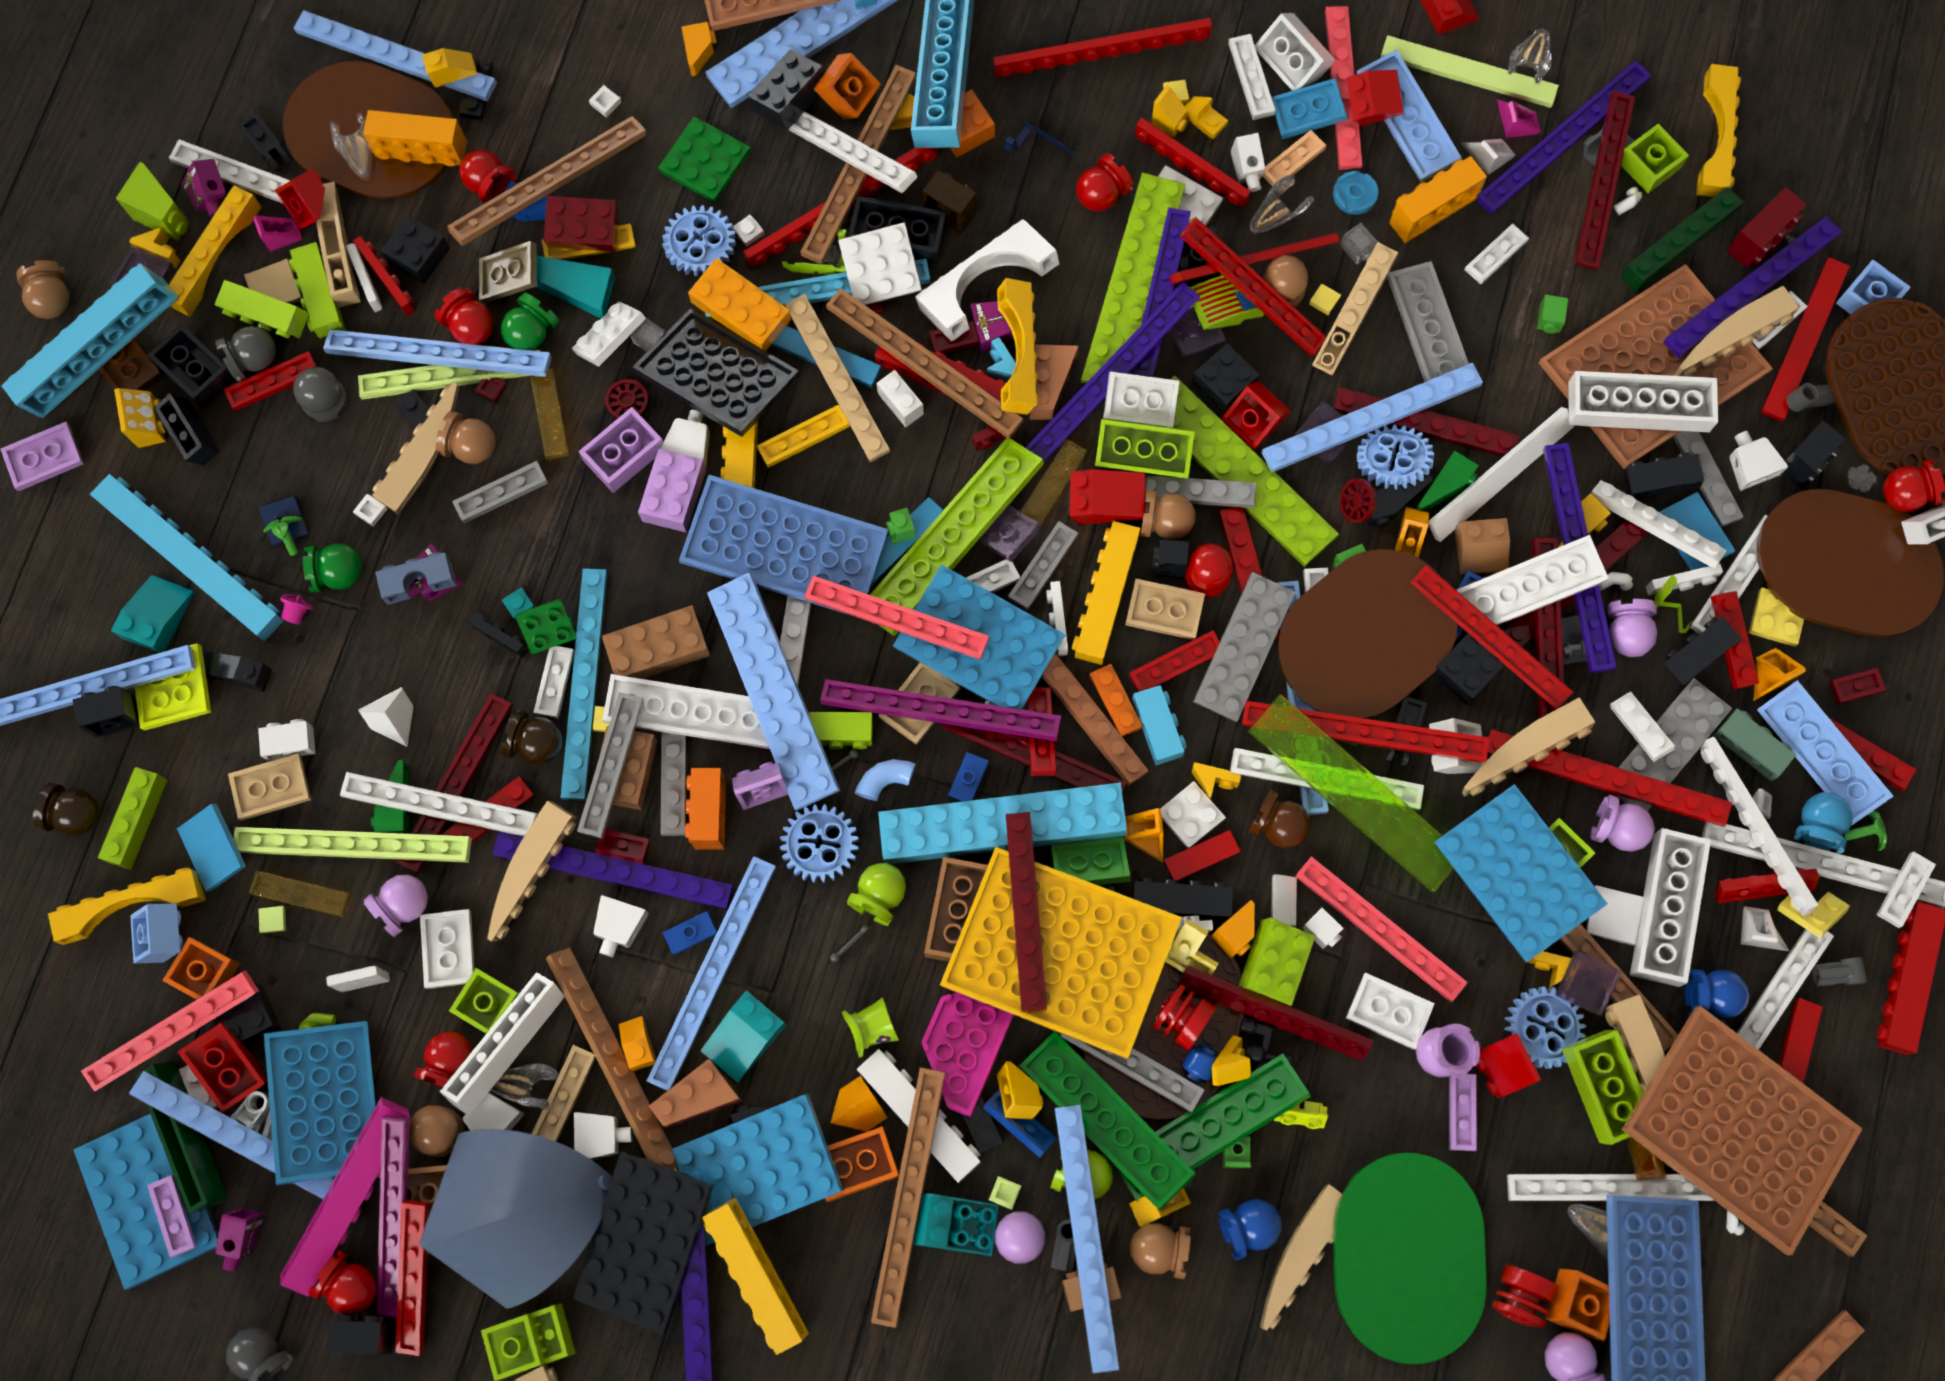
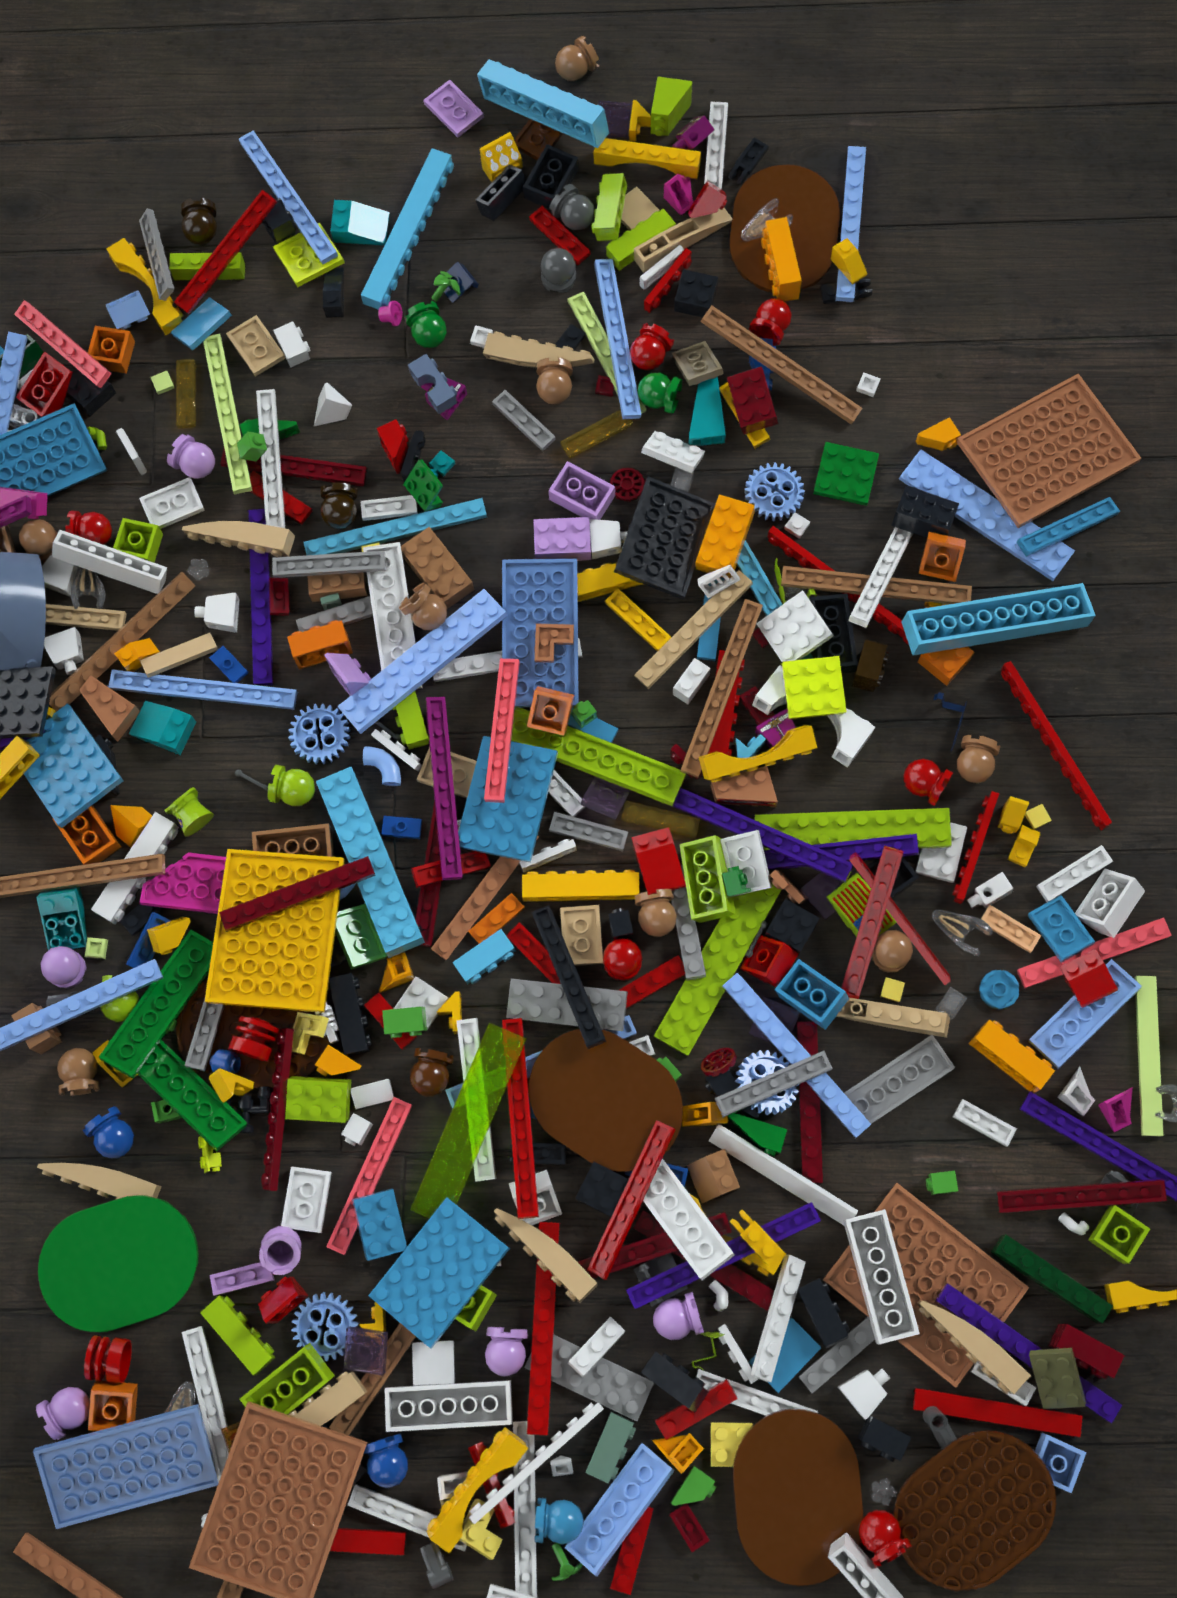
camera: 75 degrees right, 0 degrees up
none -> light grey plate [139,208,174,301]
none -> tan tile [140,633,218,678]
none -> red tile [174,190,277,314]
none -> clear plant [187,558,210,581]
none -> lime brick [201,1296,276,1376]
none -> bright green brick [237,432,267,462]
none -> sand green tile [320,593,342,610]
none -> dark azure brick [352,1189,407,1261]
none -> white plate [371,729,422,772]
none -> red slope [376,419,409,474]
none -> bright green brick [382,1006,427,1038]
none -> medium nougat tile [399,582,447,631]
none -> yellow arch [426,1427,528,1553]
none -> orange brick [527,686,575,736]
none -> black tile [532,905,606,1049]
none -> nougat plate [534,624,574,663]
none -> bright green slope [671,1465,716,1506]
none -> white slope [698,565,740,598]
none -> light grey tile [715,1051,833,1118]
none -> green brick [722,866,751,896]
none -> yellow hinge [729,1210,784,1266]
none -> dark grey hinge [745,921,768,958]
none -> nougat plate [770,870,807,904]
none -> dark azure brick [775,959,849,1030]
none -> neon yellow plate [781,656,847,719]
none -> medium nougat tile [957,735,1001,783]
none -> olive plate [1029,1348,1086,1409]

